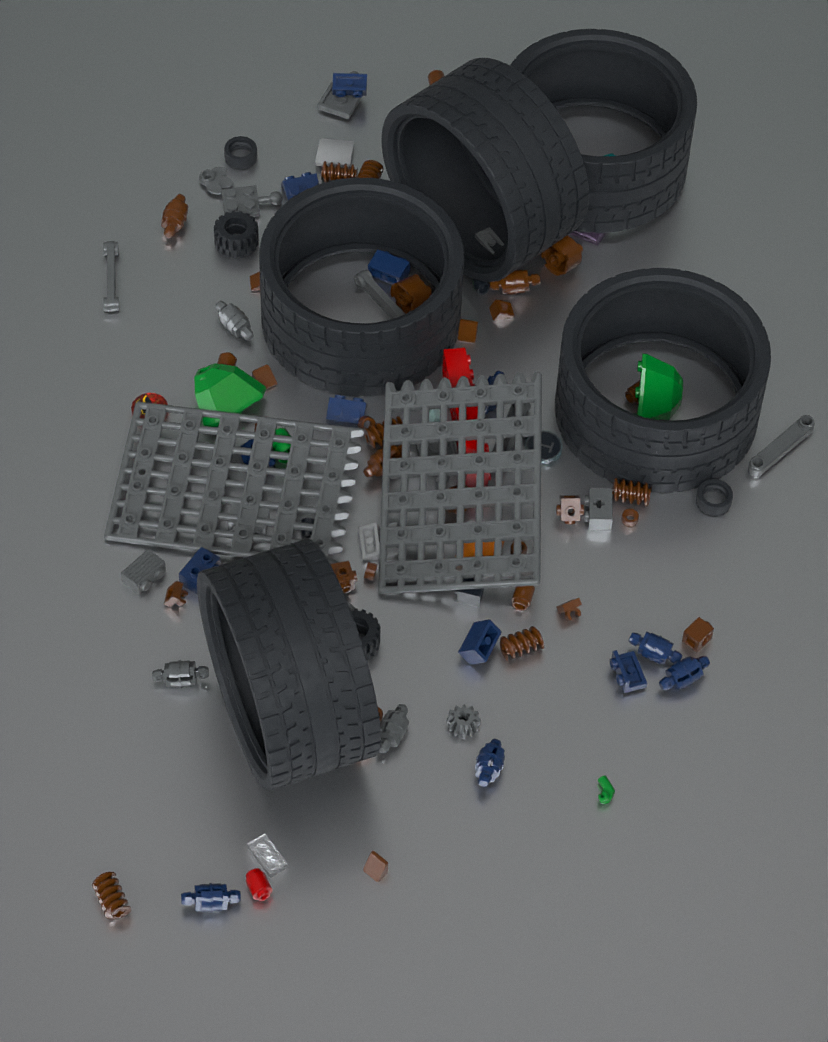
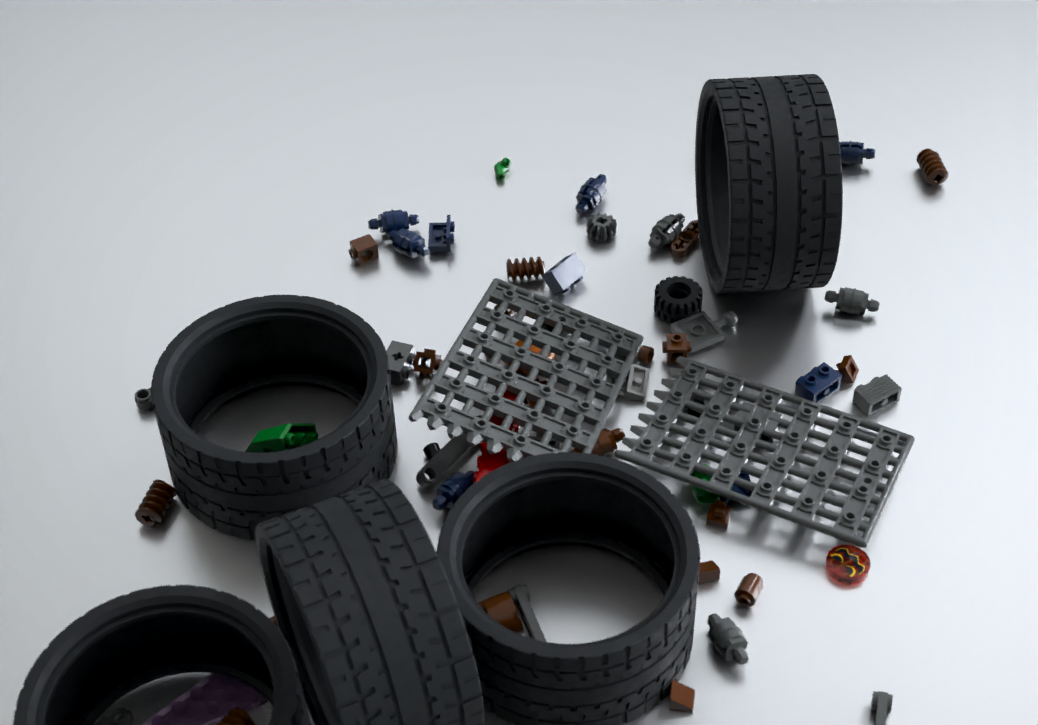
camera: 160 degrees left, 10 degrees down
green brick [194,363,266,428] -> none
black tile [525,430,562,464] -> none
reddish brown tile [556,598,582,621] -> none

